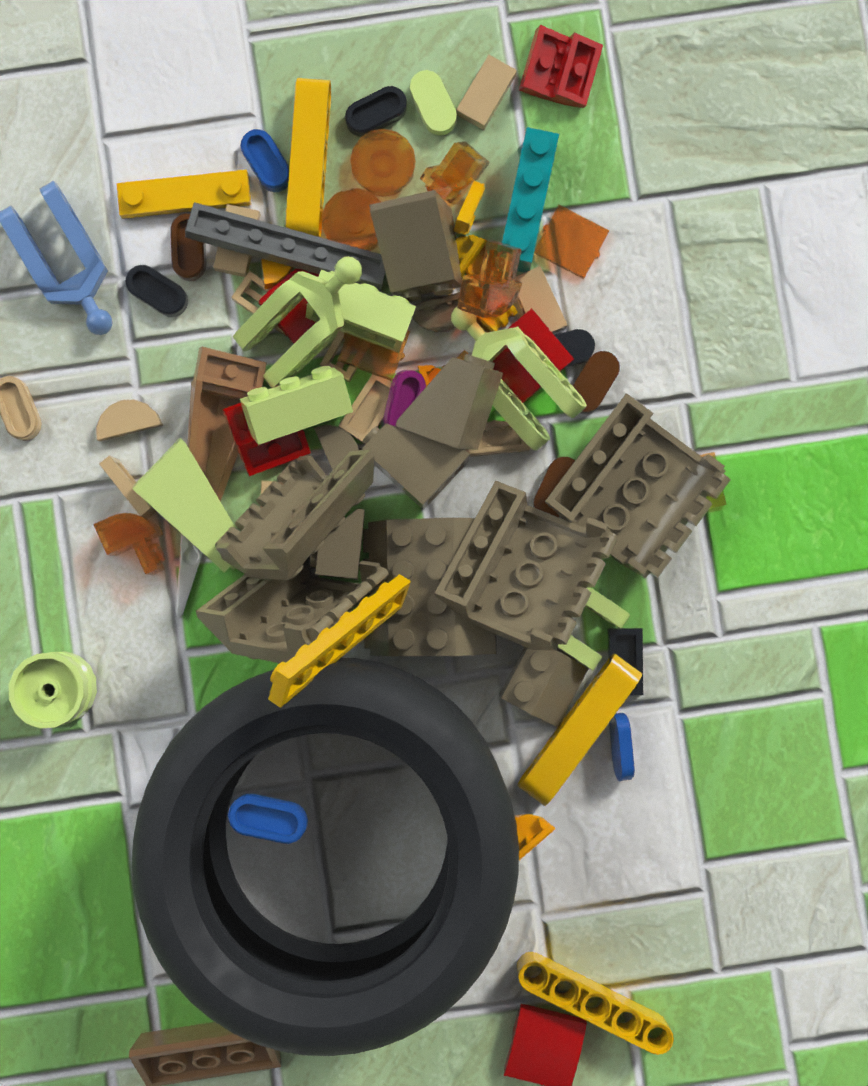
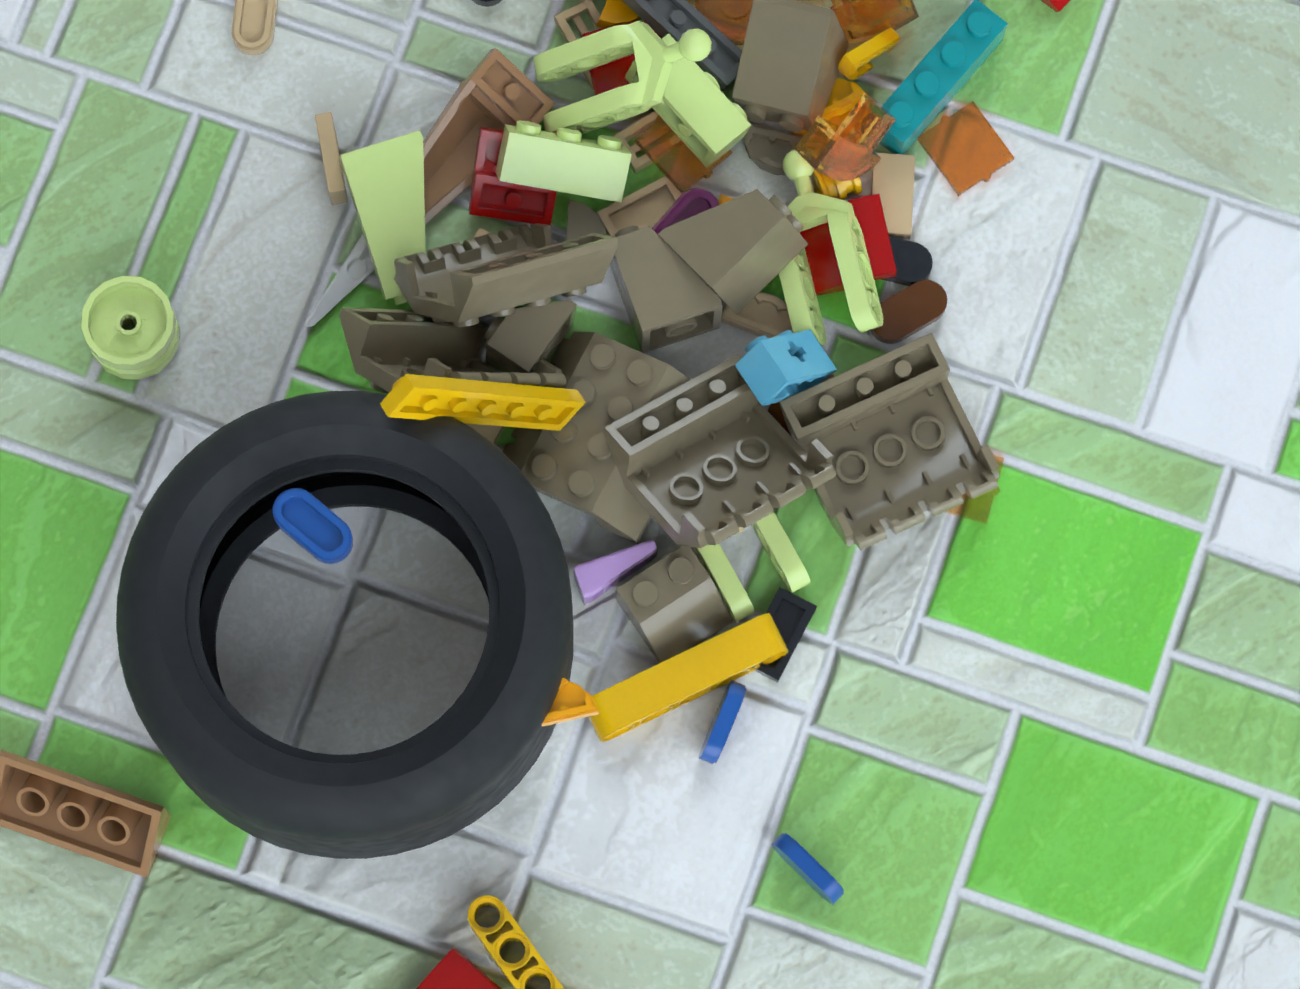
camera: 25 degrees right, 10 degrees down
clear orange brick [93,513,165,575] -> none
tan tile [96,399,163,441] -> none
none -> lavender slope [574,540,657,605]
none -> medium azure brick [735,329,837,406]
none -> blue tile [771,833,844,905]

